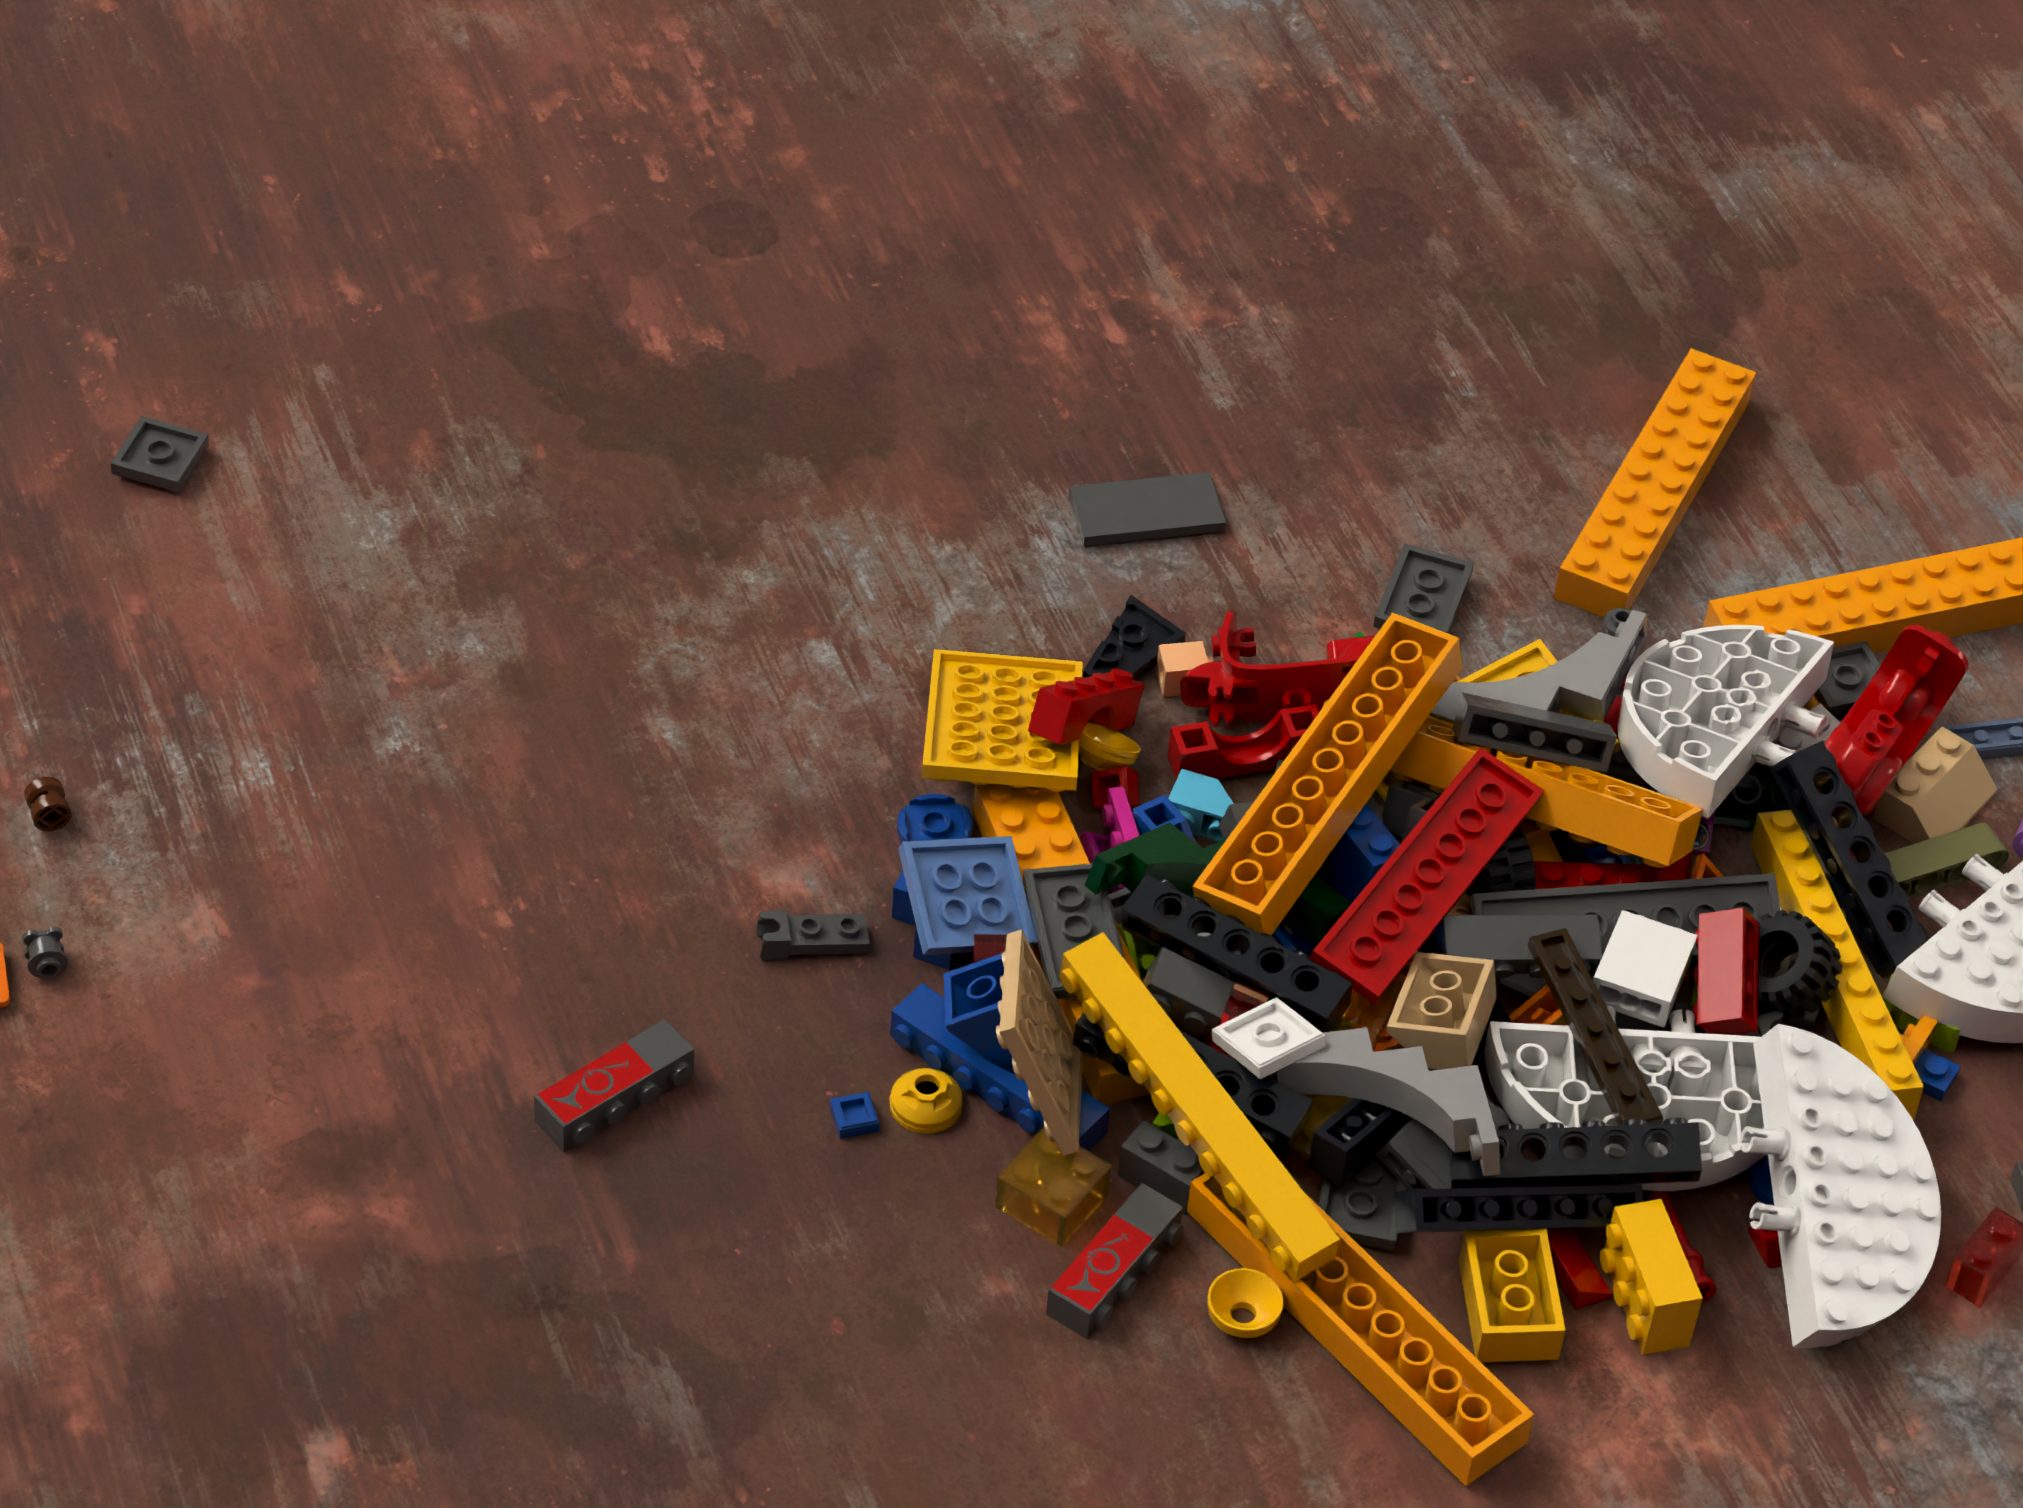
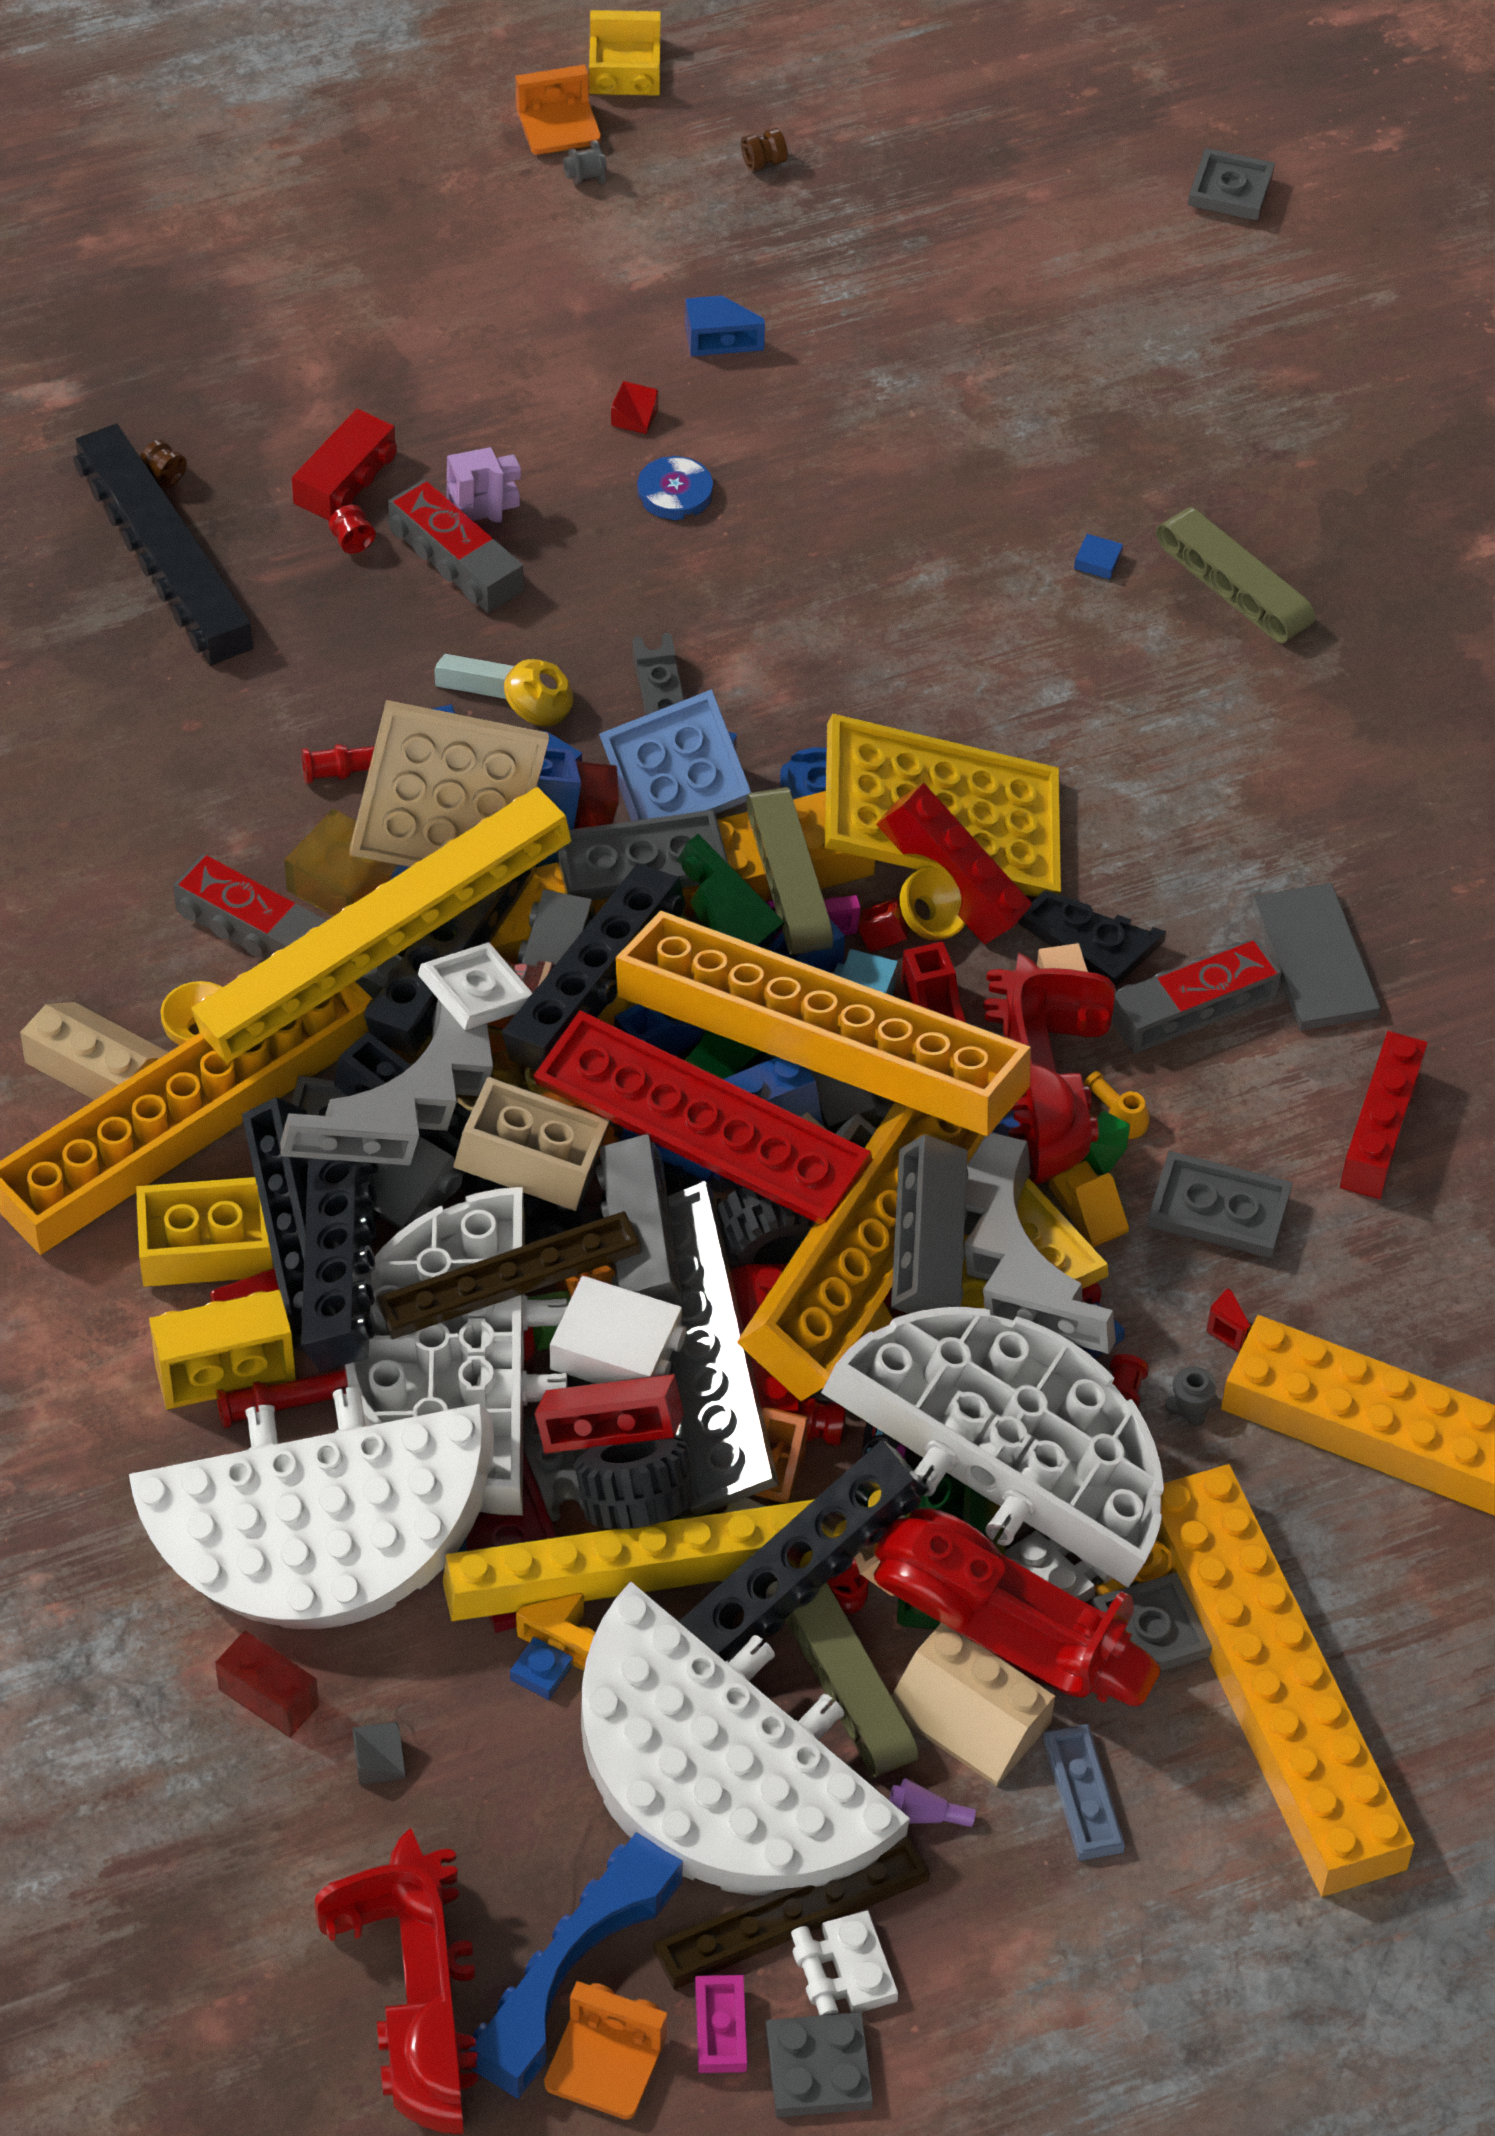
camera: 90 degrees right, 5 degrees up
none -> tan slope [20,1002,169,1100]
none -> black brick [73,423,253,666]
none -> reddish brown wheel [140,439,187,488]
none -> red brick [291,408,397,521]
none -> red pin [301,744,375,784]
none -> red wheel [328,505,376,554]
none -> light aqua slope [435,654,514,699]
none -> lavender hips [446,447,521,523]
none -> yellow piece [504,659,574,726]
none -> red slope [611,381,659,434]
none -> blue tile [637,456,713,520]
none -> blue slope [685,295,765,356]
none -> olive beam [746,787,833,955]
none -> blue tile [1074,534,1123,579]
none -> light orange bar [1084,1071,1150,1139]
none -> dark grey brick [1111,937,1281,1054]
none -> olive beam [1156,507,1315,643]
none -> red slope [1206,1288,1252,1353]
none -> red arch [1339,1030,1428,1199]

